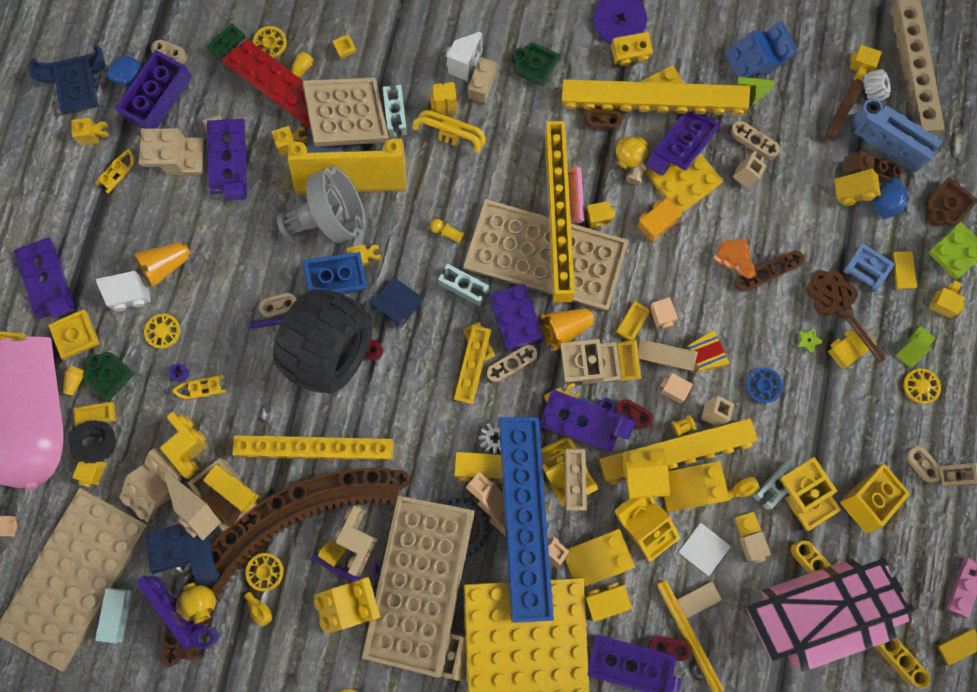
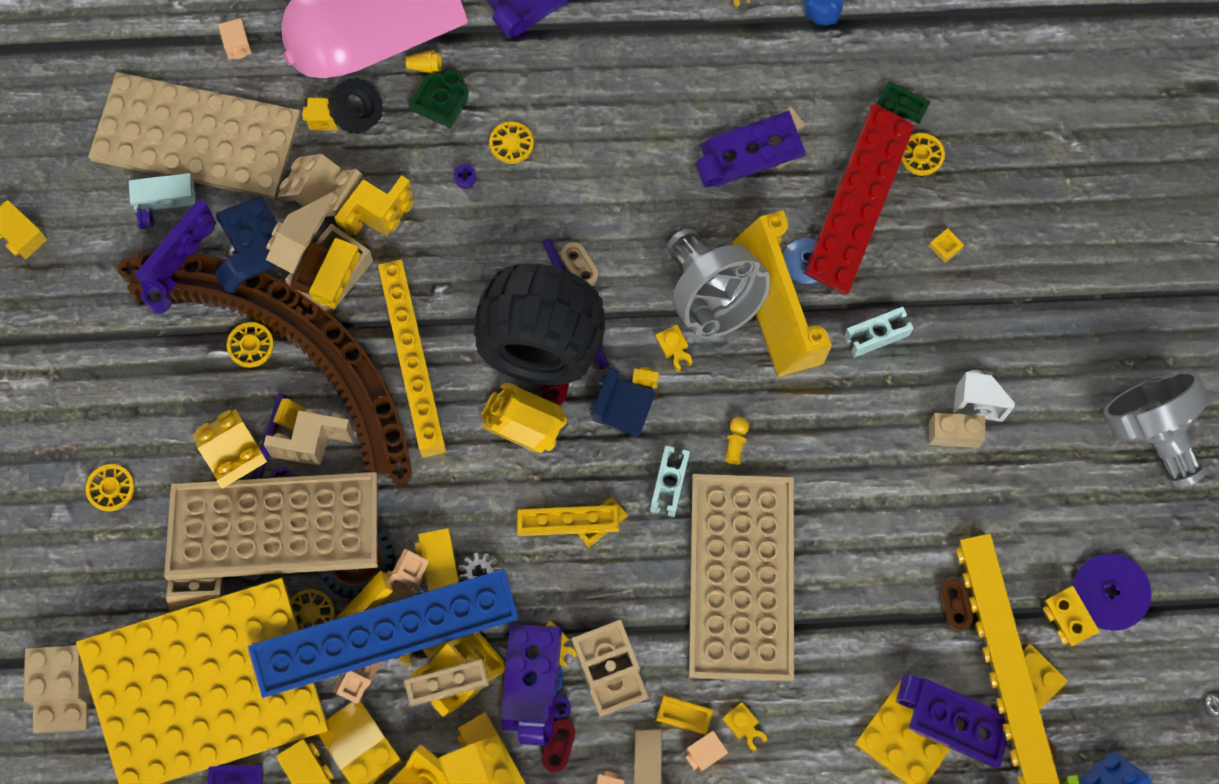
camera: 70 degrees right, 5 degrees down
yellow plate [48,309,100,360] -> none
yellow tile [73,402,116,427] -> none
yellow piece [95,149,135,194] -> none
white slope [96,271,151,312] -> none
dark purple brick [115,50,192,129] -> none
light orange cone [133,242,191,287] -> none
tan bracket [139,129,205,175] -> none
tan plate [151,40,187,64] -> none
yellow piece [172,374,227,399] -> none
yellow plant [175,583,216,624] -> none
yellow piece [244,592,272,627] -> none
yellow brick [272,126,309,157] -> none
yellow cone [291,51,313,78] -> none
tan plate [303,78,389,147] -> none
blue slope [303,252,367,295] -> none
yellow piece [412,110,486,153] -> none
yellow brick [430,82,458,116] -> none
tan beam [487,345,537,383] -> none
dark purple brick [489,283,543,353] -> none
dark green plate [511,43,561,87] -> none
light orange cone [539,308,595,351] -> none
yellow brick [545,121,575,303] -> none
plate [568,167,585,225] -> none
yellow brick [585,201,615,229] -> none
yellow plant [616,136,649,170] -> none
yellow plate [616,340,641,381] -> none
tan bush [626,163,647,185] -> none
light orange brick [637,197,683,242] -> none
none -> dark purple bush [137,207,154,229]
none -> yellow wheel [290,589,335,630]
none -> yellow tile [336,571,393,619]
none -> yellow brick [481,383,568,453]
none -> yellow plate [632,367,659,389]
none -> yellow plate [721,702,767,752]

